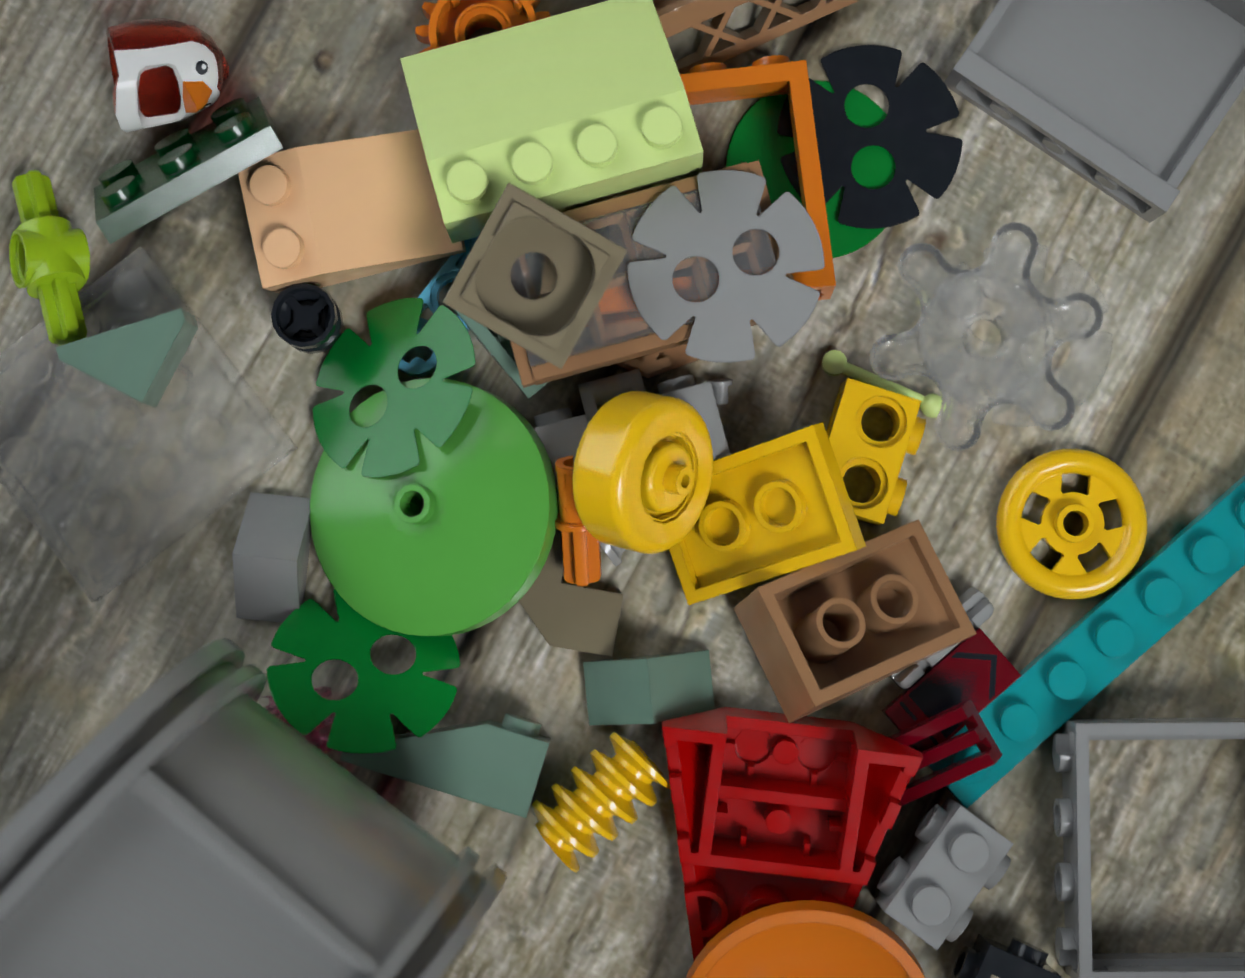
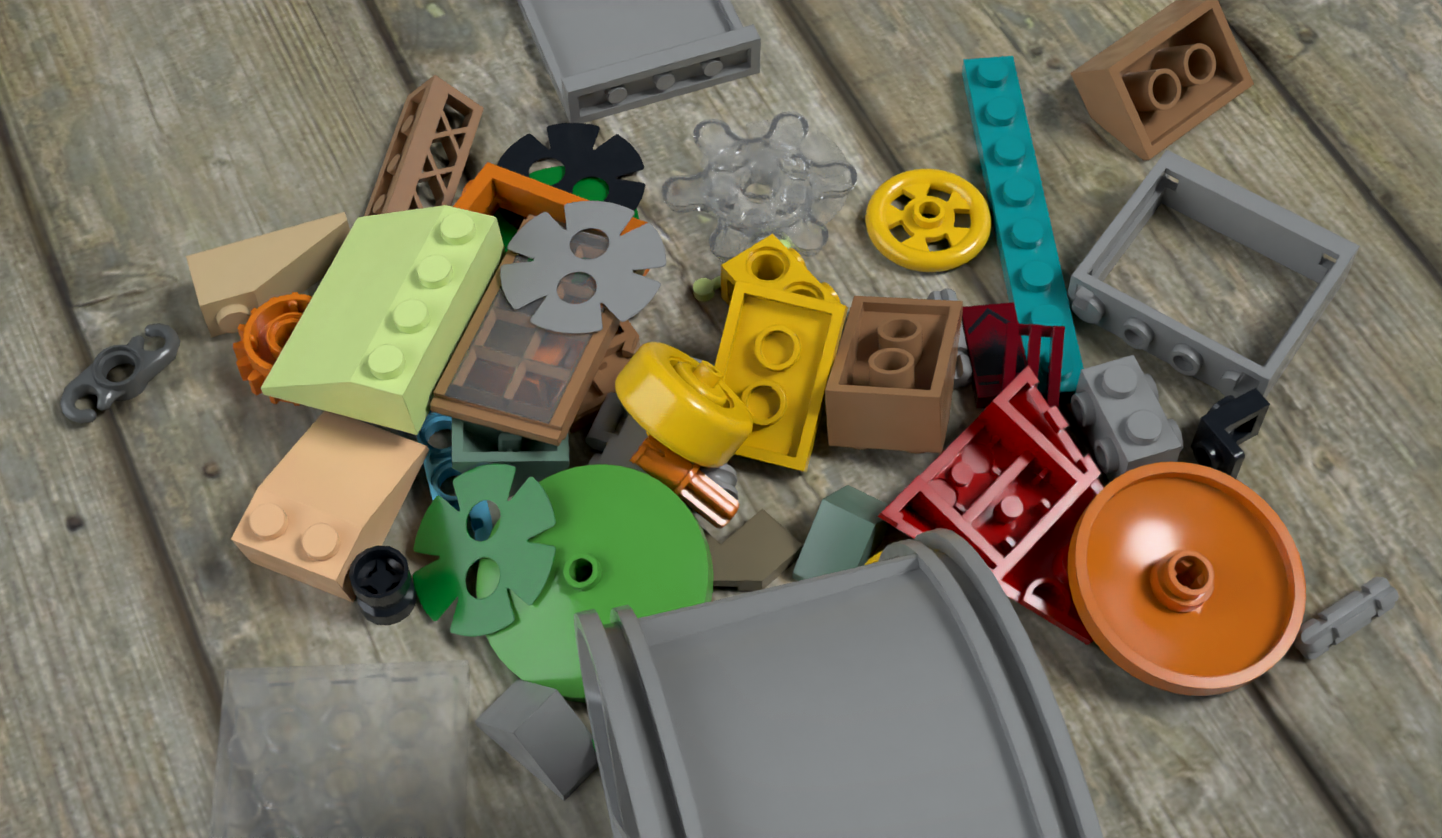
camera: 45 degrees left, 30 degrees down
lime axle [9,170,90,346] -> none
sand green slope [55,308,198,408] -> none
dark green plate [94,97,283,244] -> none
piece [106,18,229,133] -> none
dark tan piece [442,183,628,369] -> none

